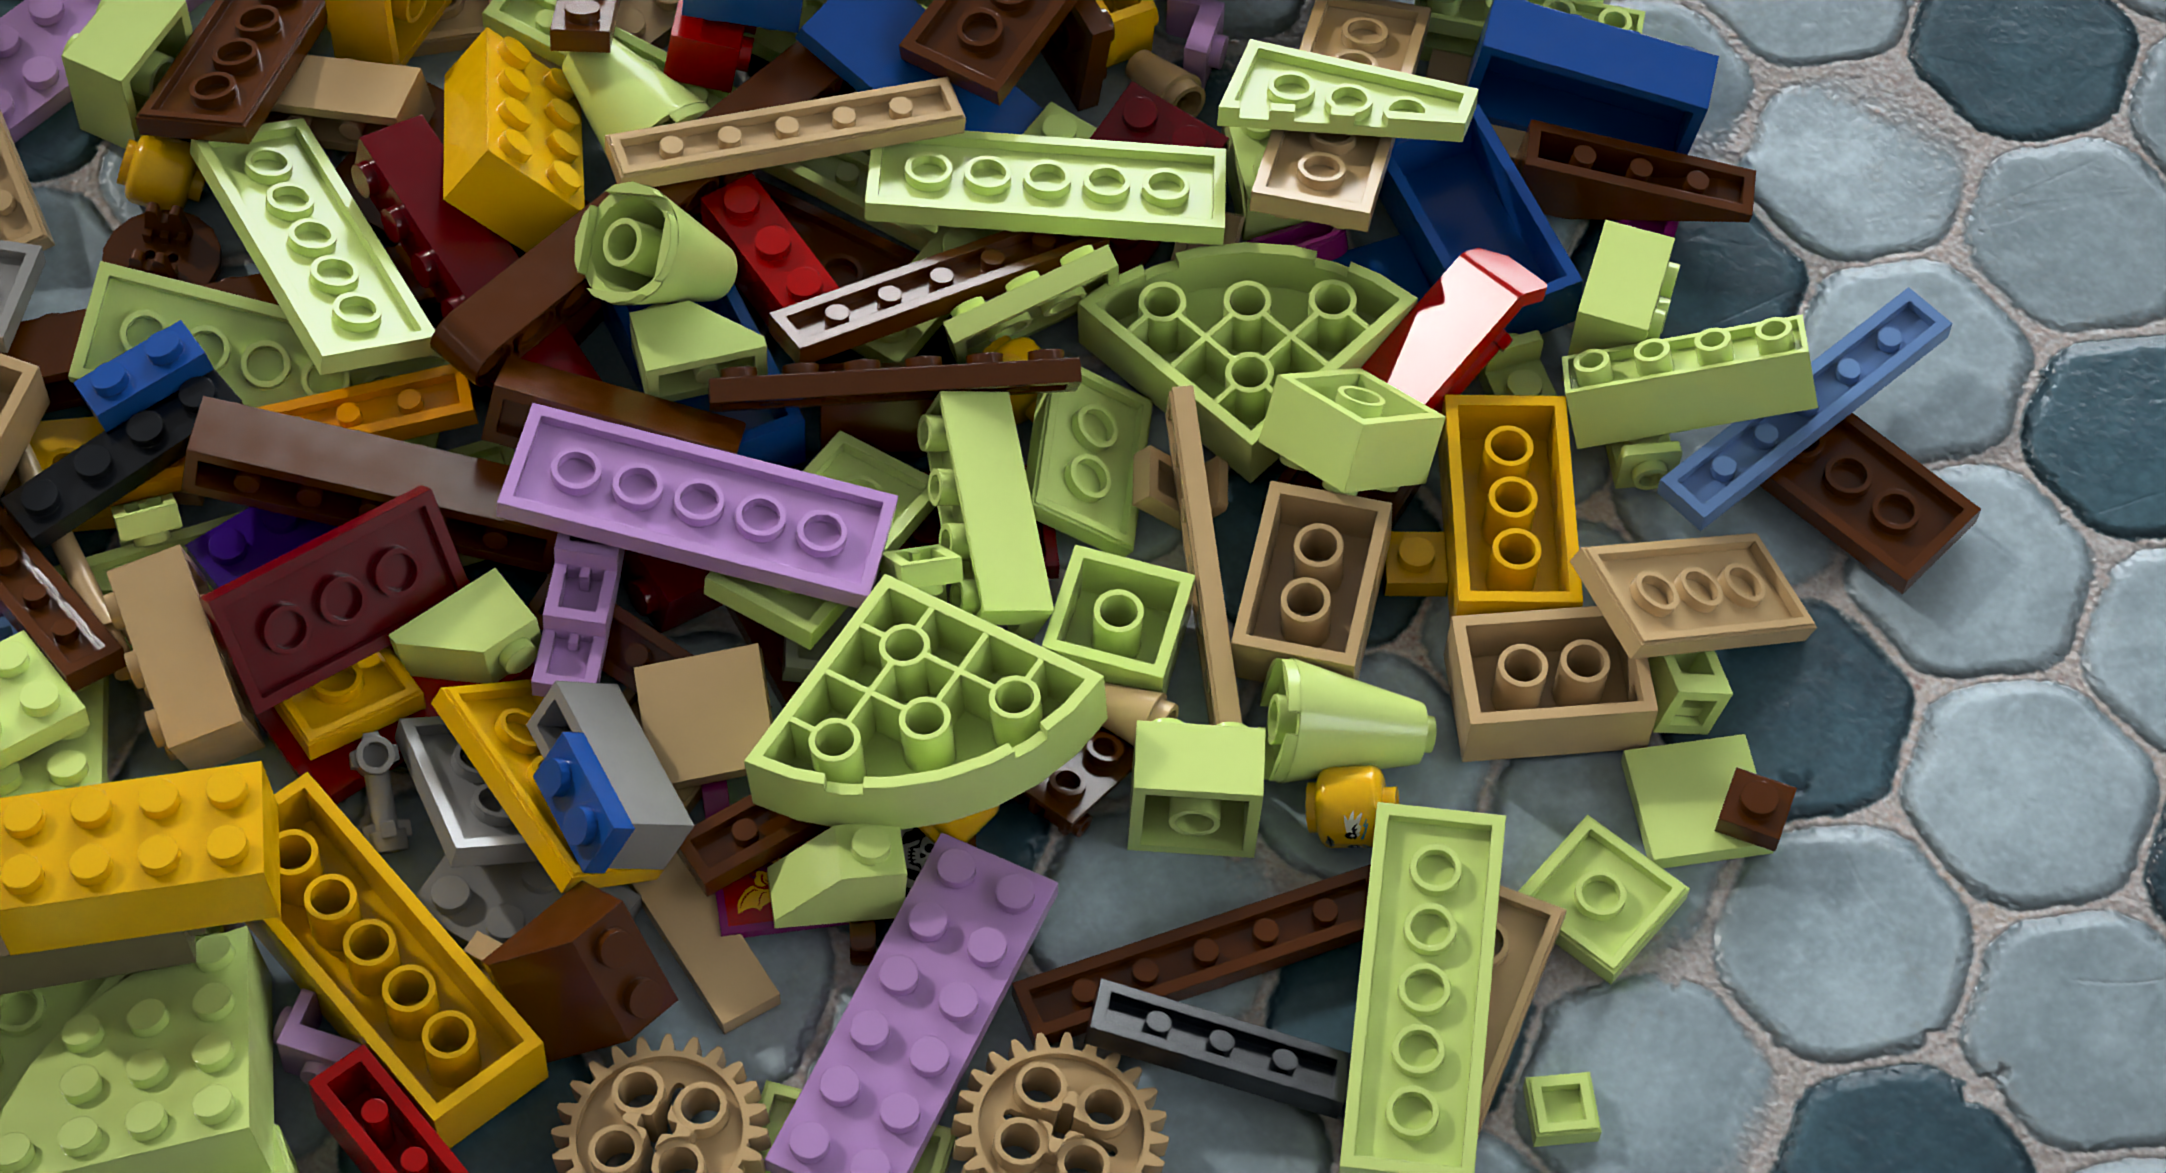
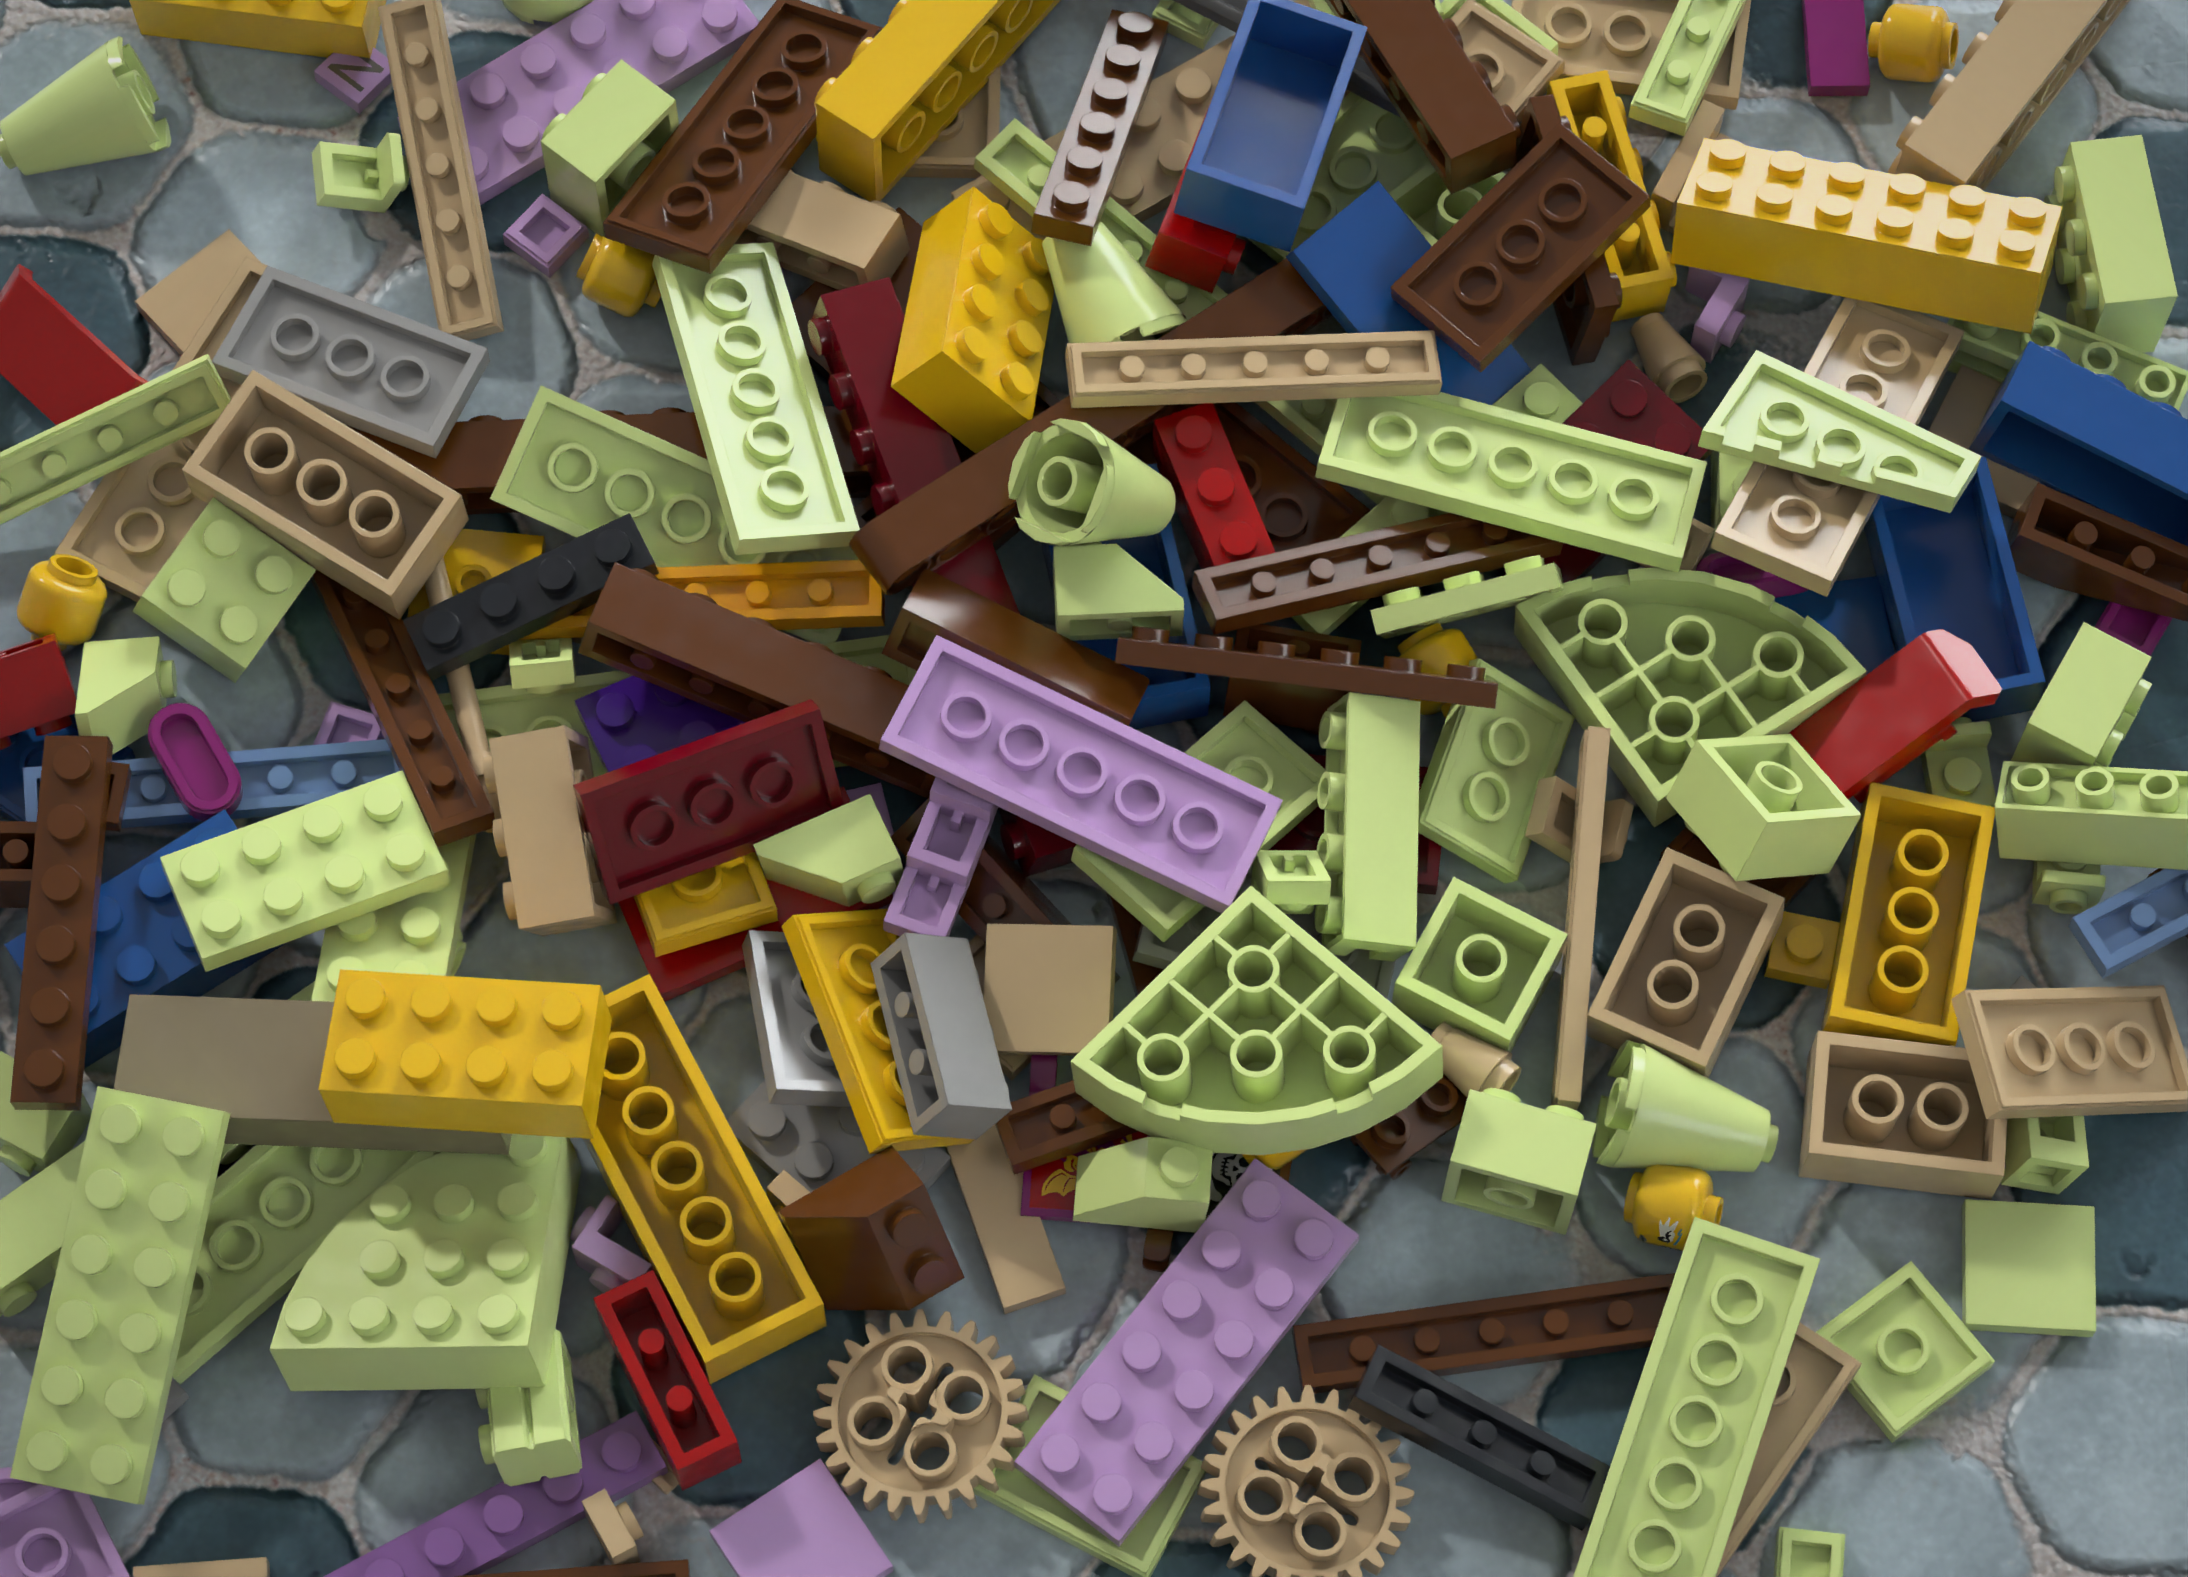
camera: 15 degrees right, 10 degrees up
blue plate [73,320,214,432] -> none
reddish brown plate [102,202,222,285] -> none
light grey bar [348,731,413,855] -> none
blue plate [533,732,635,873] -> none
reddish brown plate [1715,767,1797,852] -> none
none -> lavender tile [503,193,589,278]

